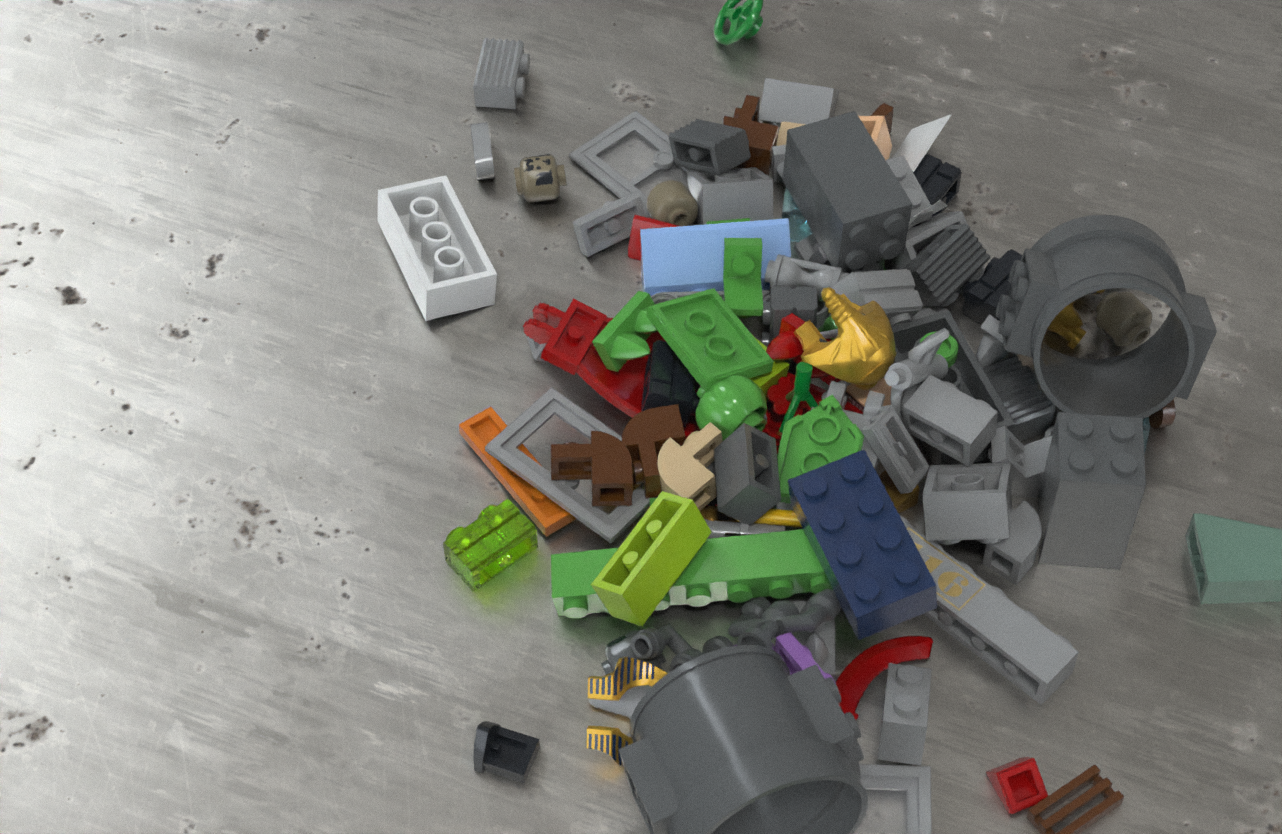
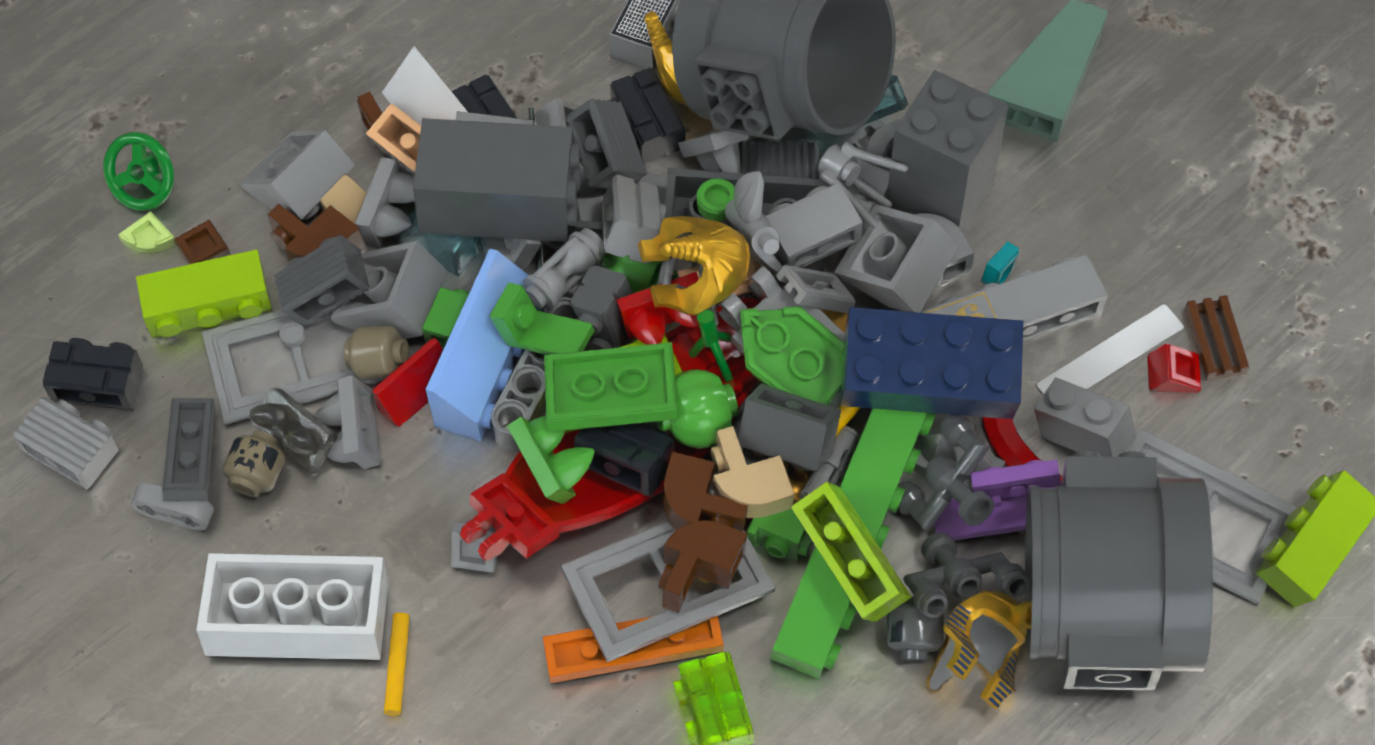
camera: 65 degrees left, 10 degrees up
none -> black brick [43,338,143,409]
none -> yellowish green tile [118,211,176,253]
none -> lime brick [136,249,273,338]
none -> dark grey tile [162,398,215,501]
none -> reddish brown tile [174,219,231,264]
none -> clear smoke tile [249,388,338,471]
none -> yellow piece [383,612,410,716]
none -> light grey plant [818,142,909,228]
none -> teal tile [981,241,1020,285]
none -> white sticker [1036,304,1184,394]

